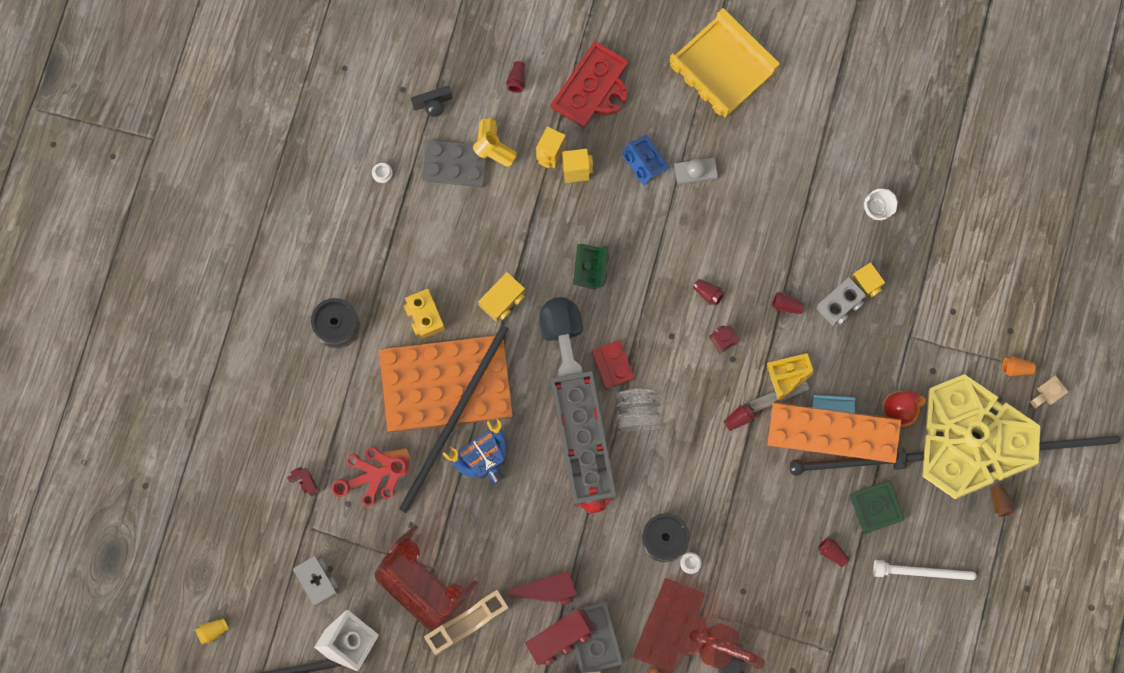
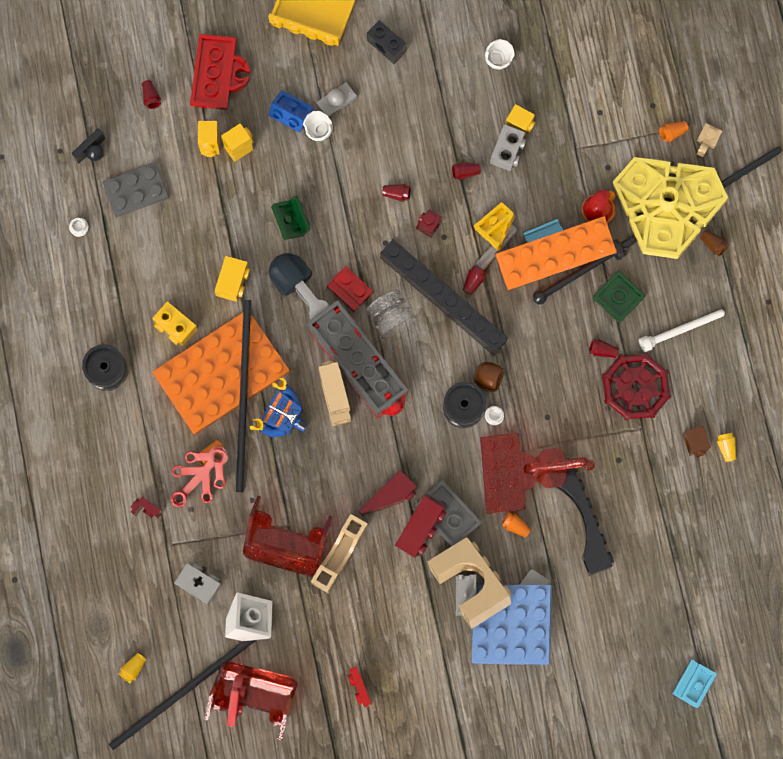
camera: 30 degrees left, 0 degrees up
yellow piece [473,118,517,167] -> none
none -> white hair [303,111,333,141]
none -> tan arch [318,361,351,426]
none -> black brick [367,20,407,64]
none -> black brick [380,239,508,356]
none -> reddish brown helmet [474,362,503,392]
none -> dark red plate [601,353,671,421]

